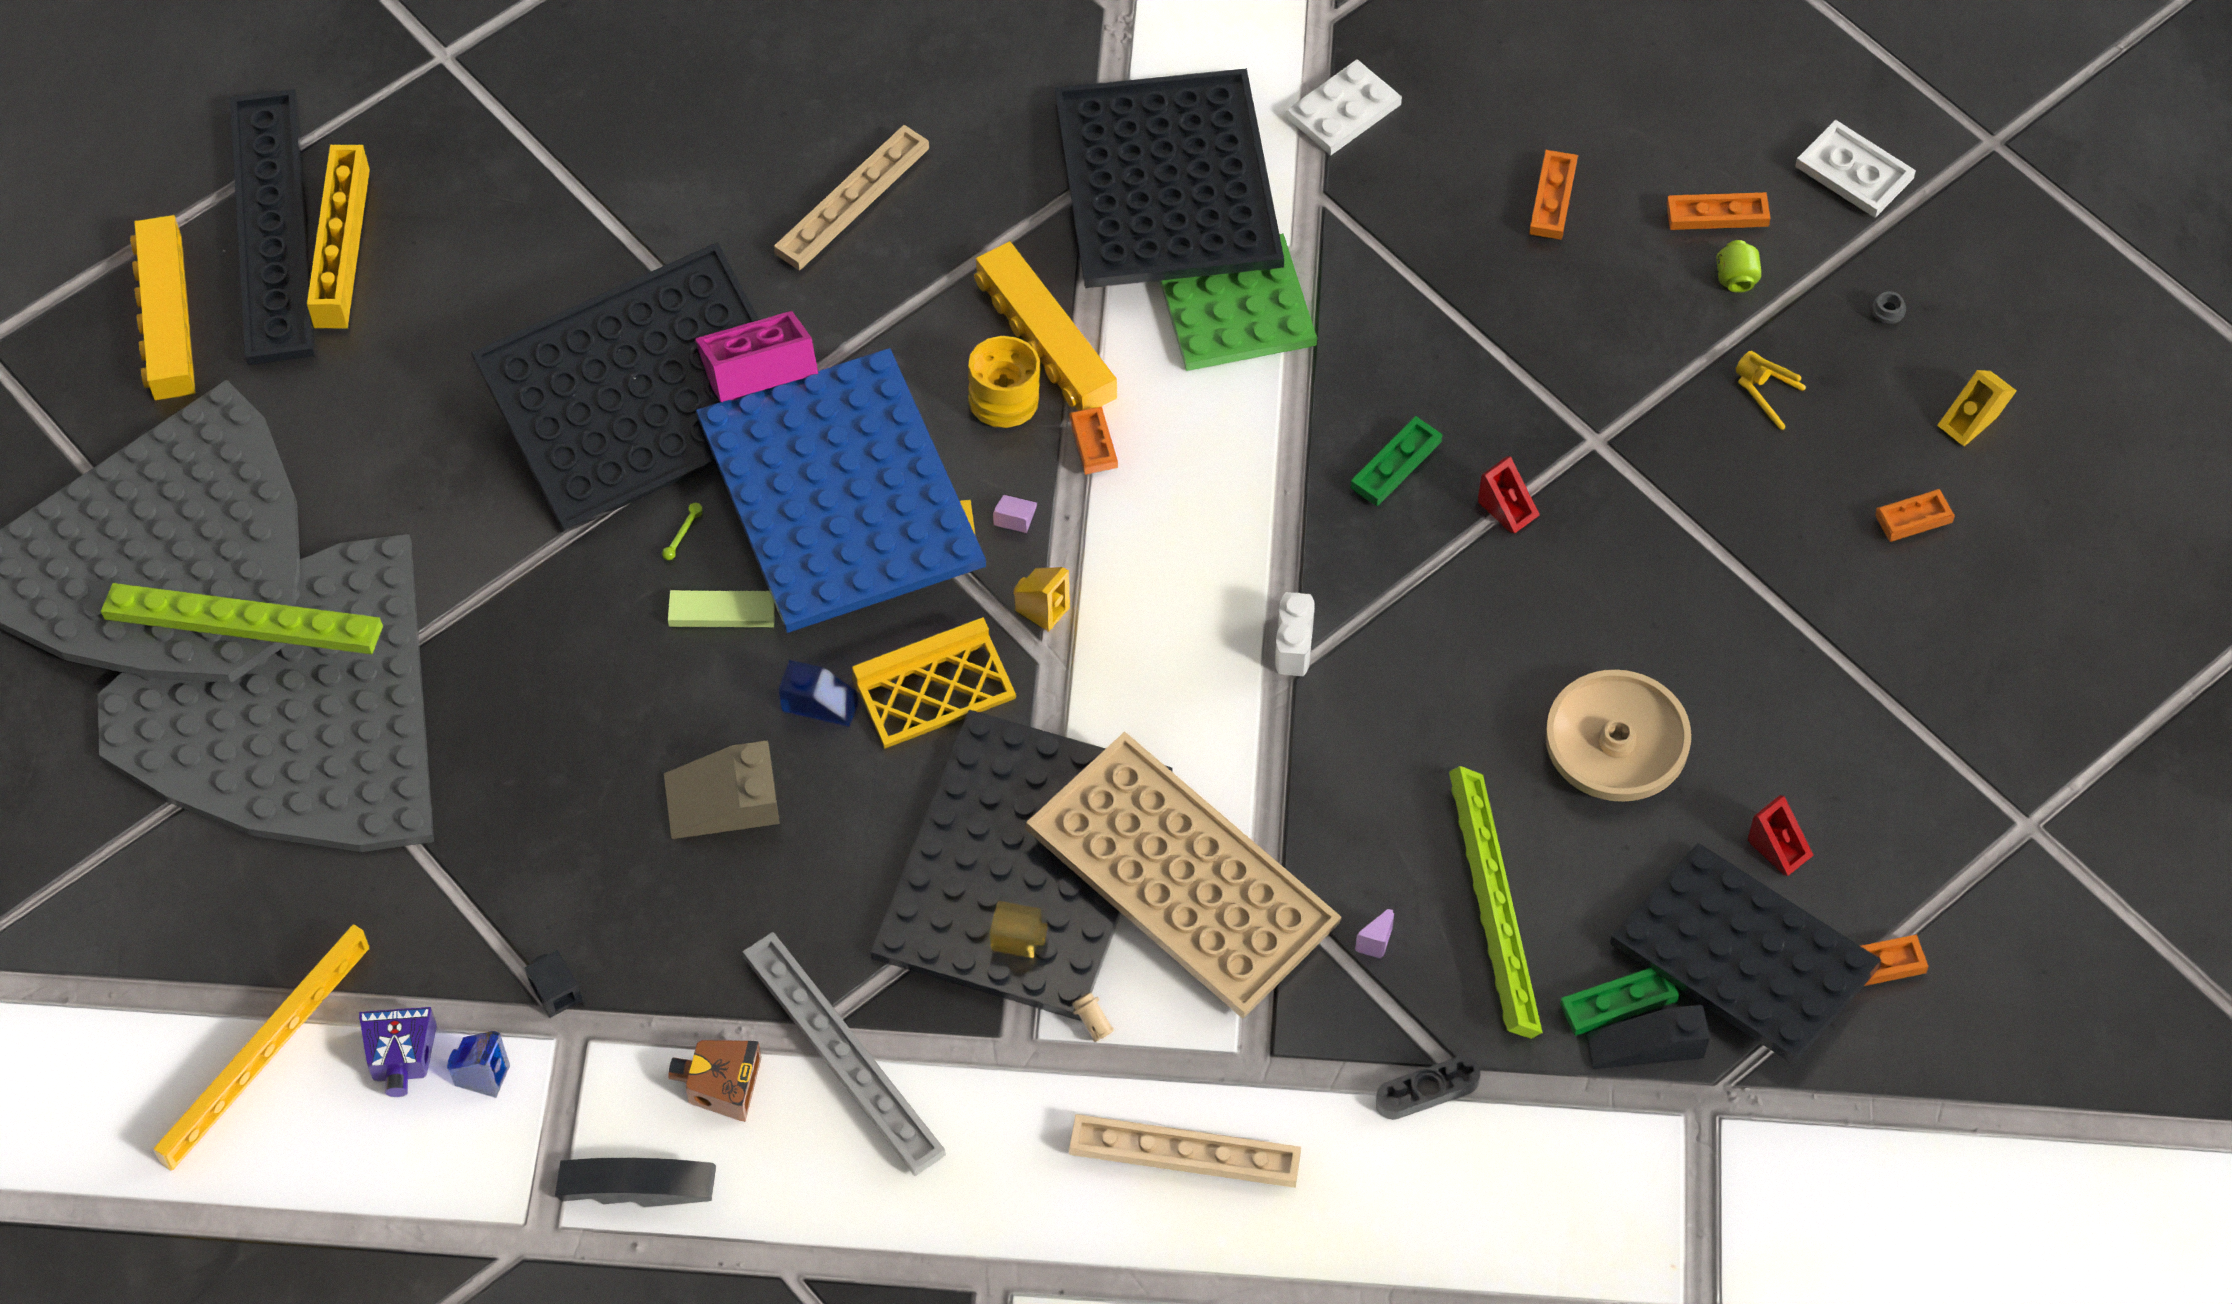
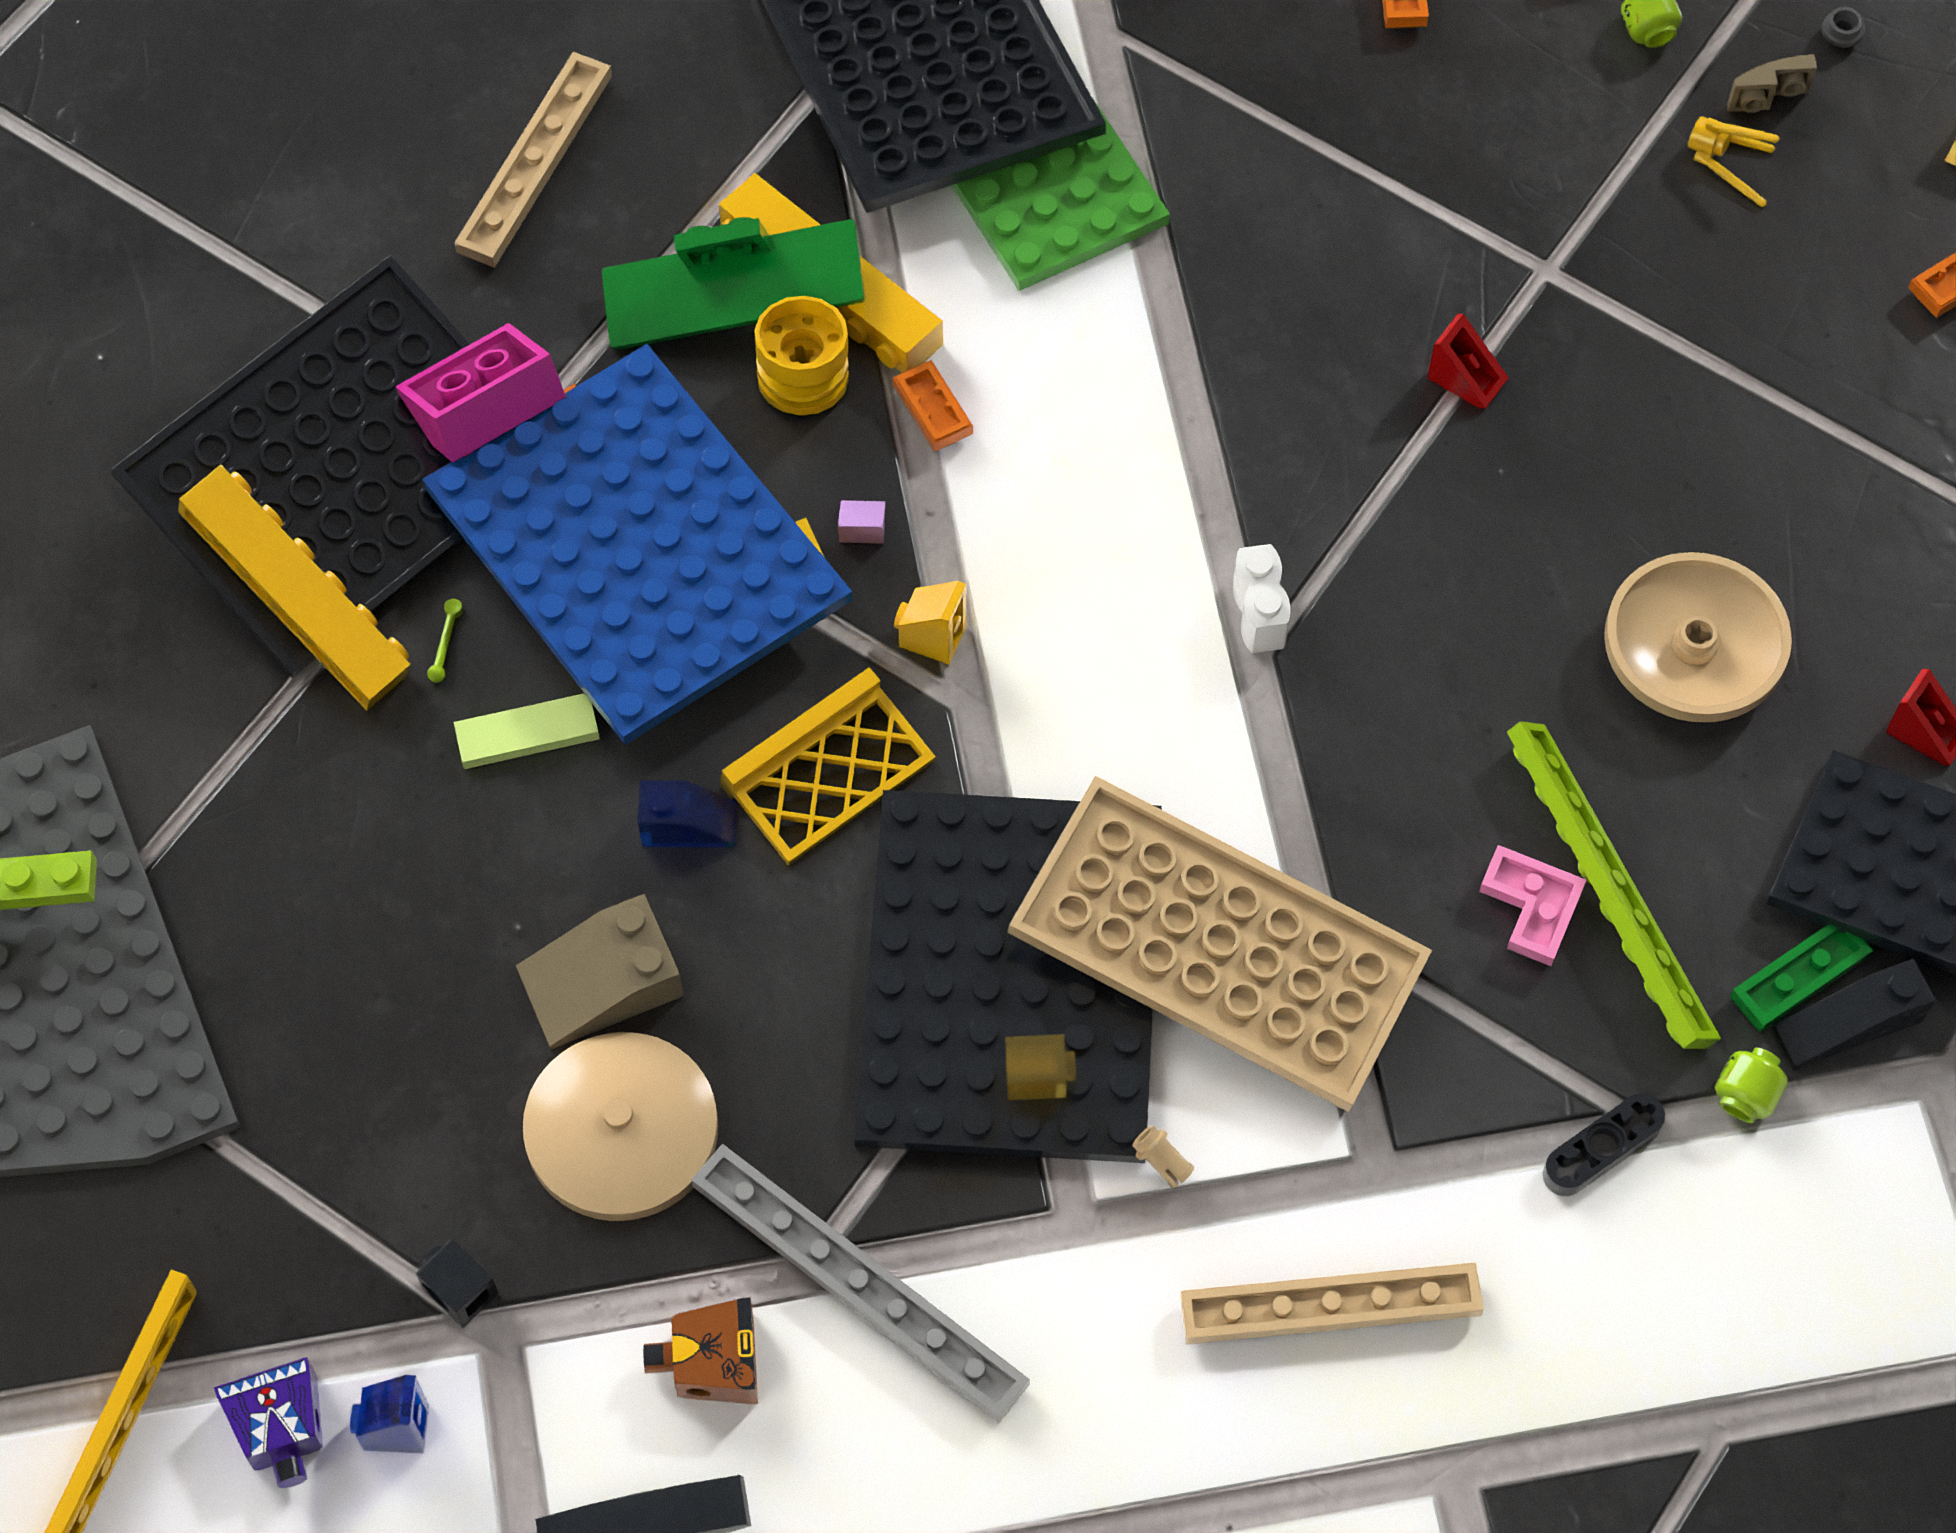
camera: 15 degrees left, 5 degrees up
green plate [1350,416,1442,507] -> none
lavender slope [1355,909,1394,959] -> none
none -> yellow brick [178,465,411,711]
none -> tan dish [523,1032,718,1221]
none -> green bracket [602,217,865,351]
none -> bright pink plate [1479,845,1586,966]
none -> lime head [1715,1047,1788,1123]
none -> dark tan slope [1727,54,1817,113]

